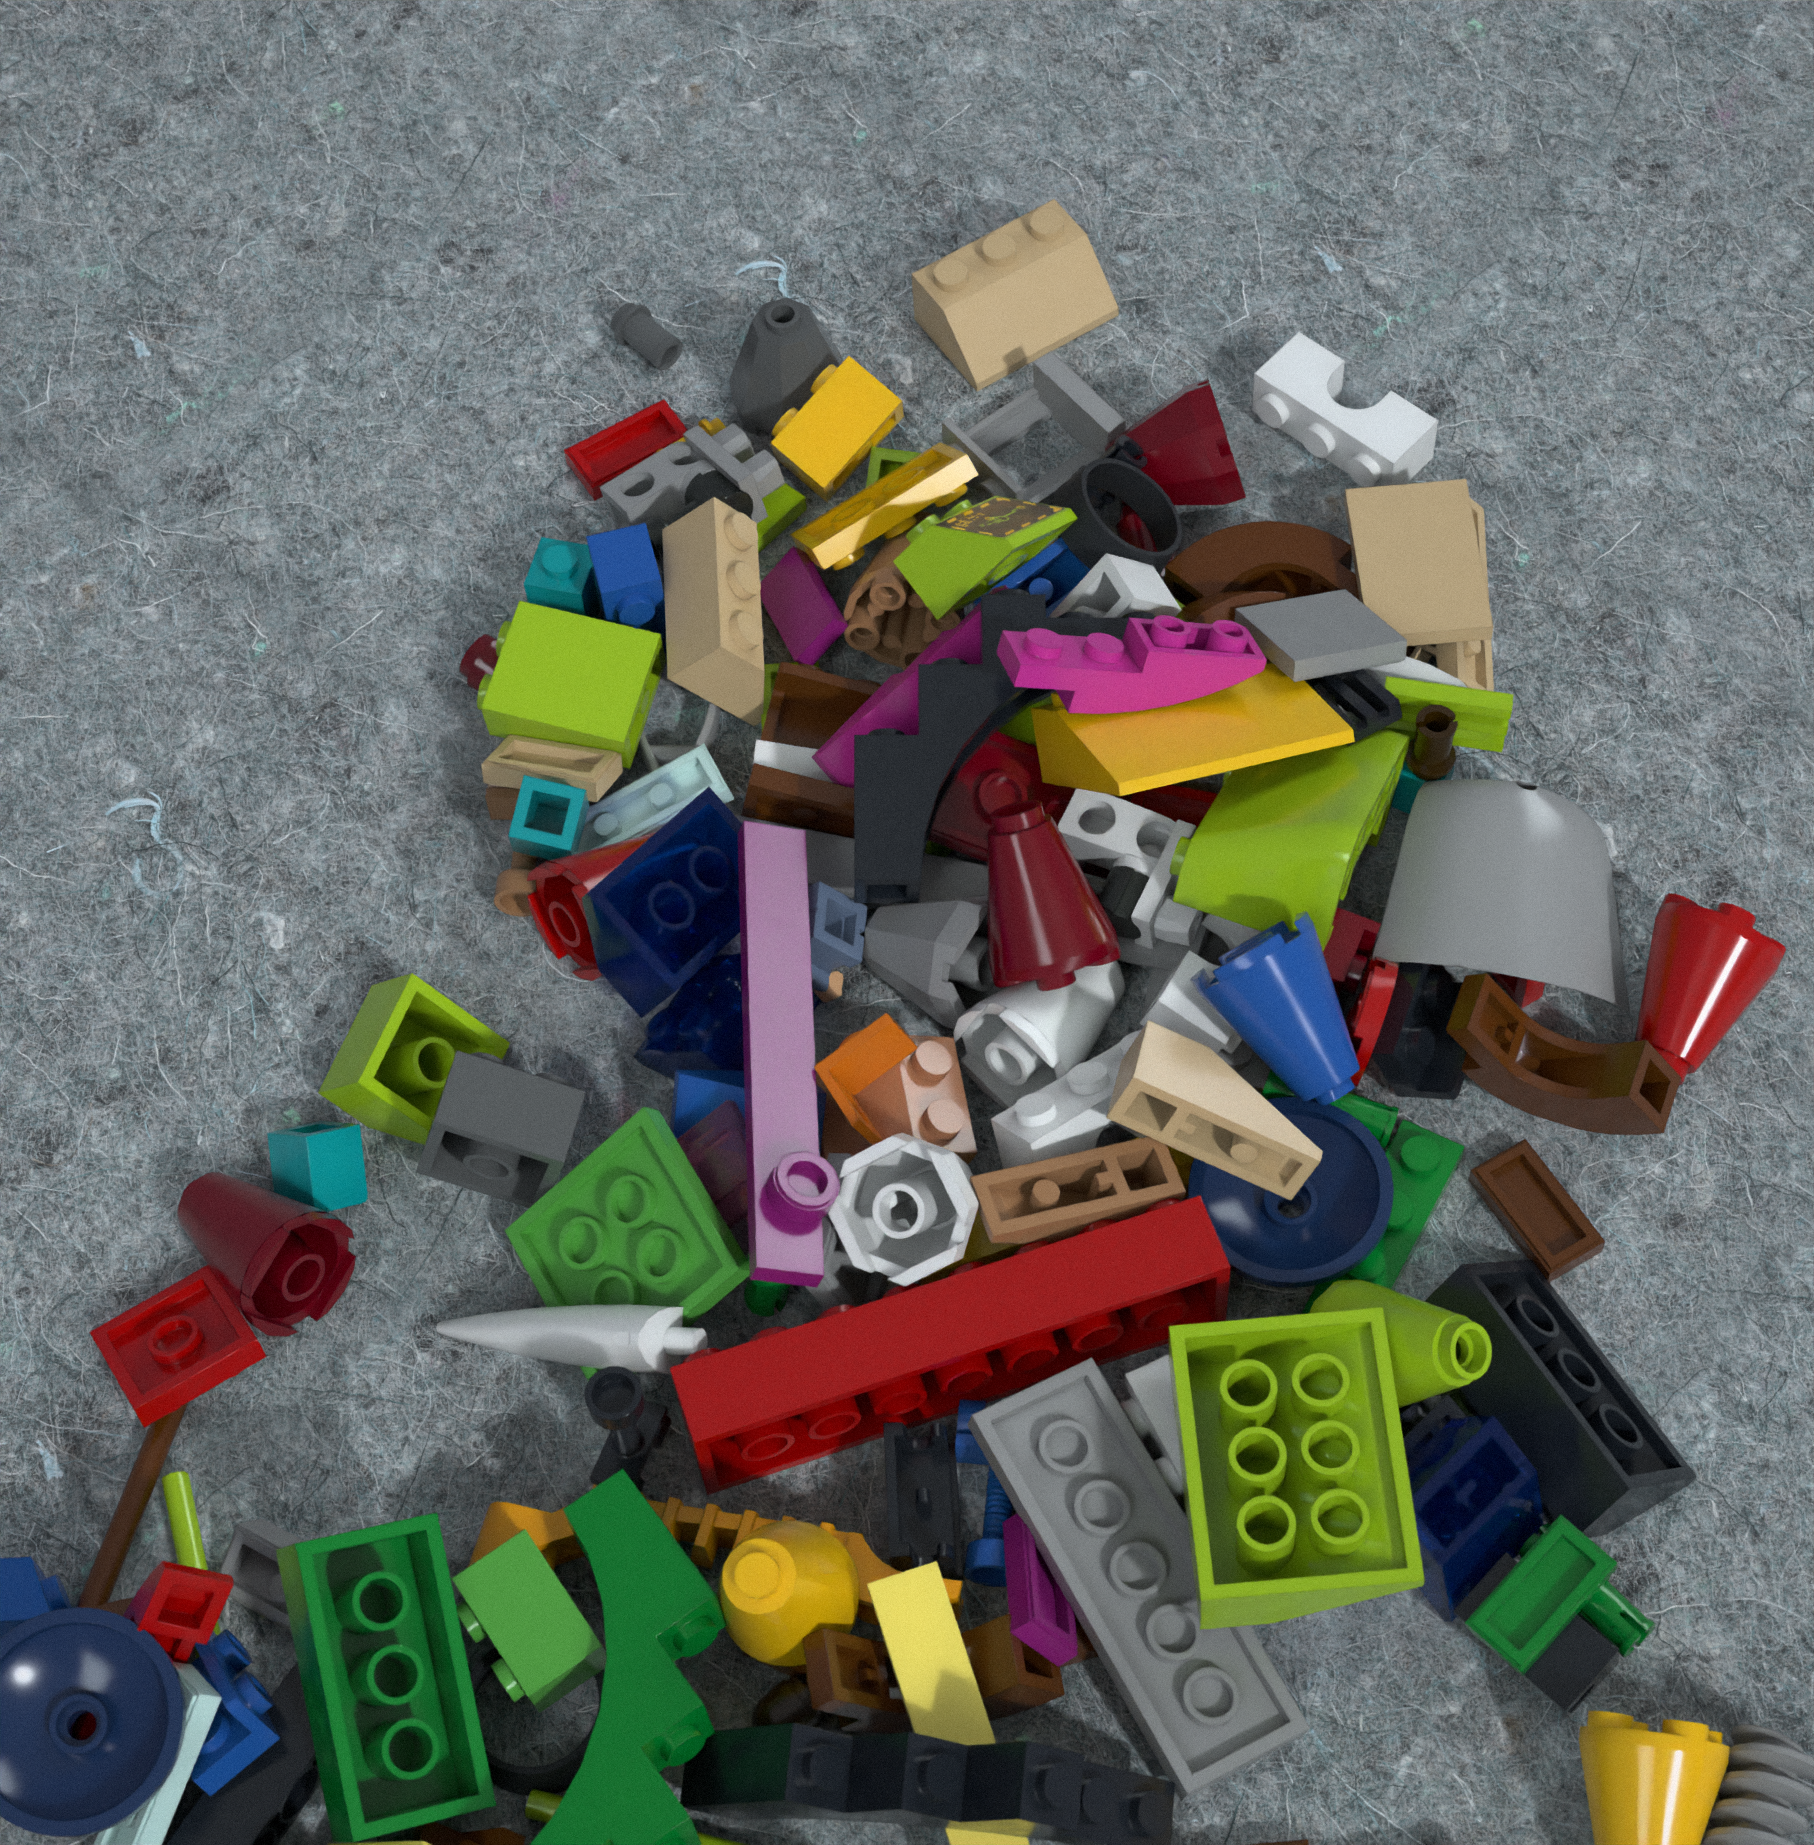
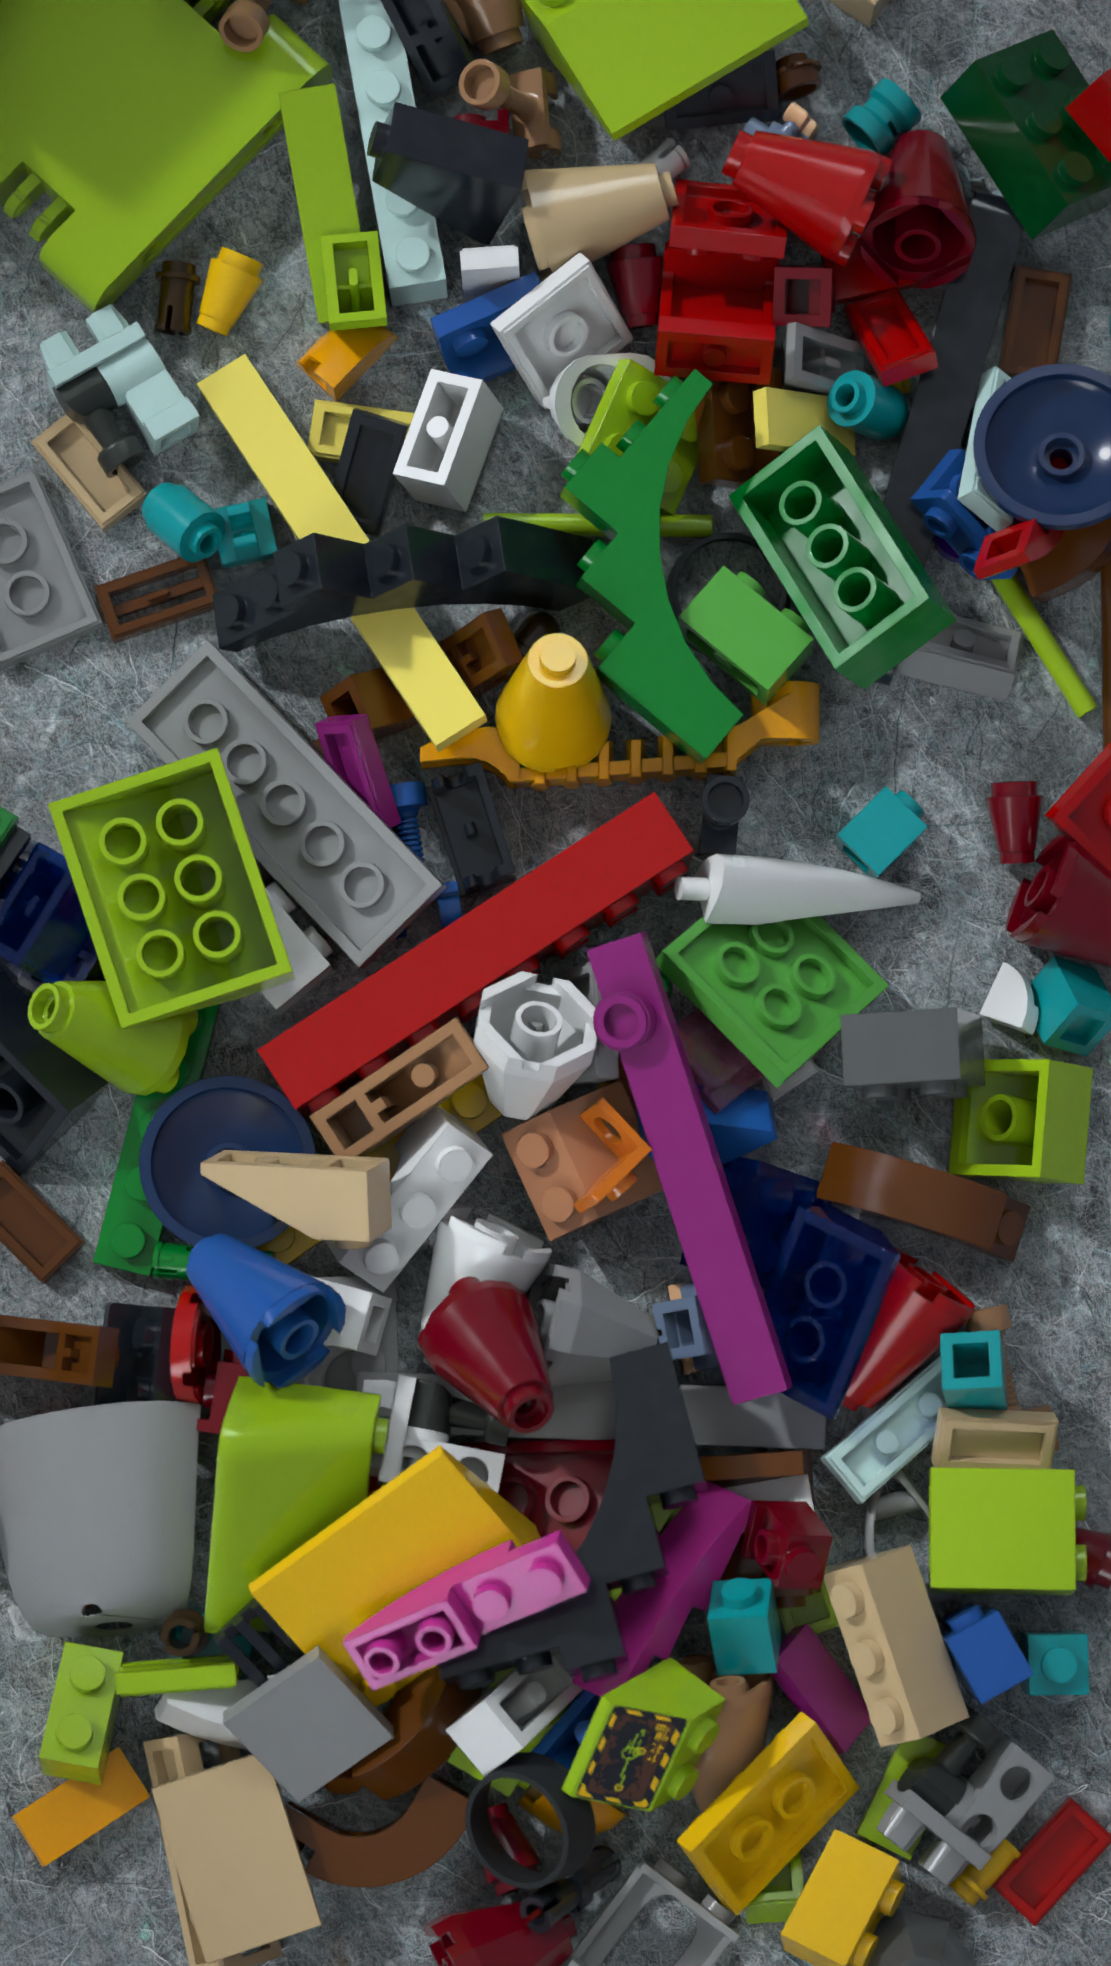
camera: 160 degrees right, 25 degrees up
none -> light orange slope [11,1746,151,1867]
none -> lime brick [39,1641,125,1785]
none -> teal brick [707,1578,781,1675]
none -> dark red brick [740,1500,833,1589]
none -> reddish brown arch [815,1142,1031,1262]
none -> teal brick [833,786,928,879]
none -> white tile [979,962,1039,1035]
none -> dark red cone [986,781,1044,864]

